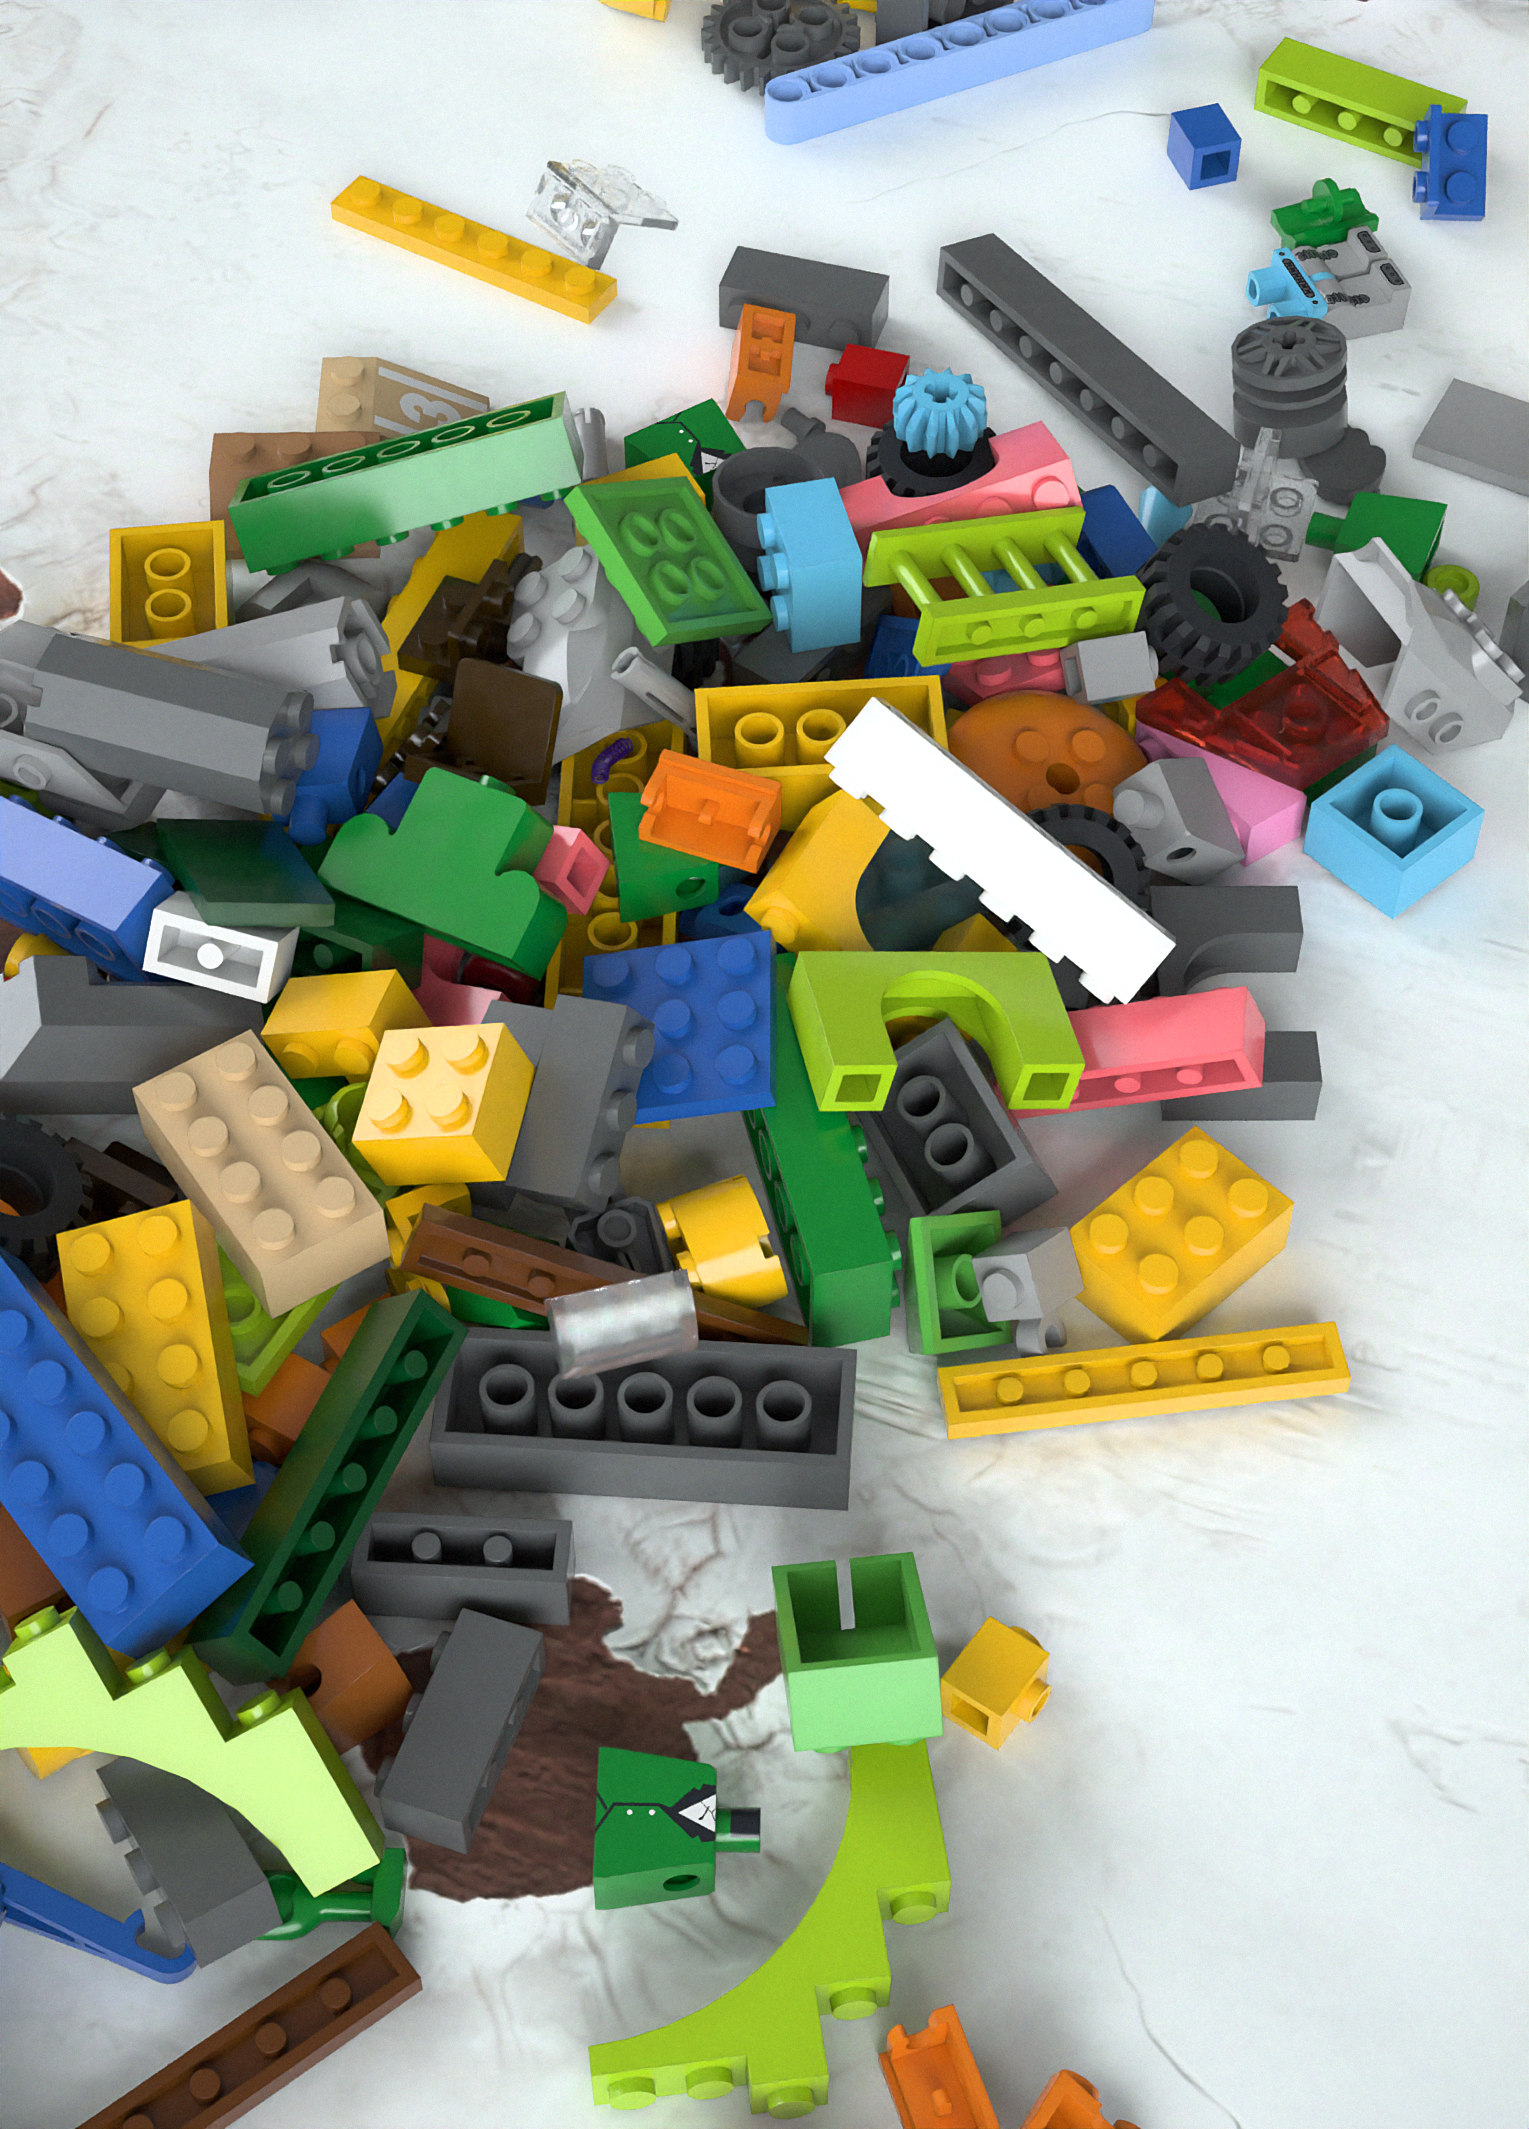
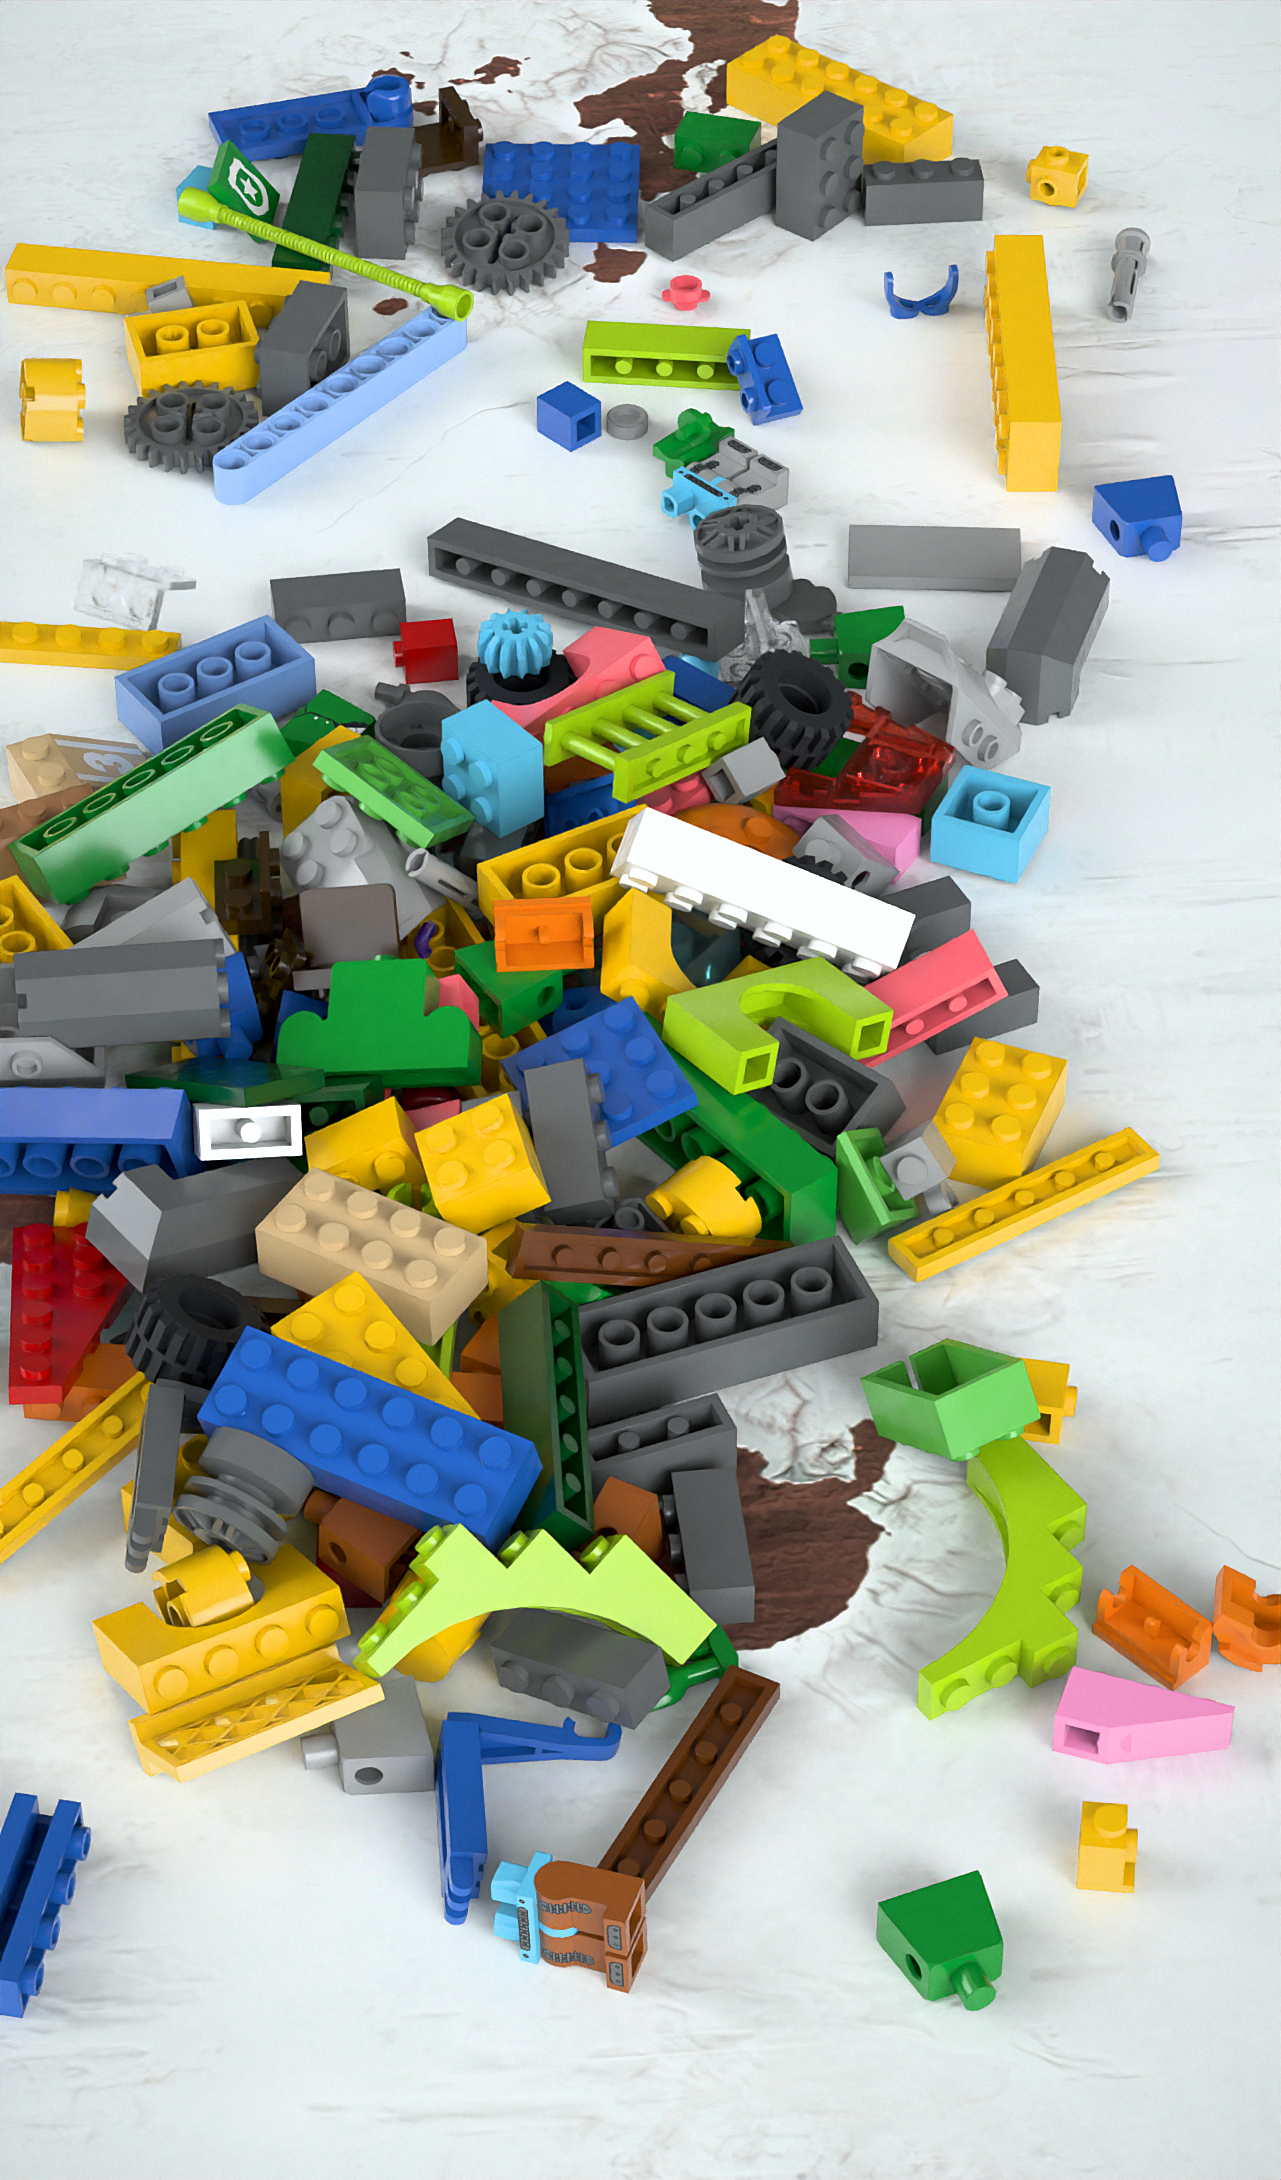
camera: 25 degrees left, 10 degrees down
clear brick [544,1269,698,1381] -> none
green torso [593,1747,761,1910] -> none
orange hinge [725,303,796,423] -> none
none -> medium blue brick [114,615,317,755]
none -> light grey tile [607,404,648,440]
none -> coral plate [662,275,710,311]

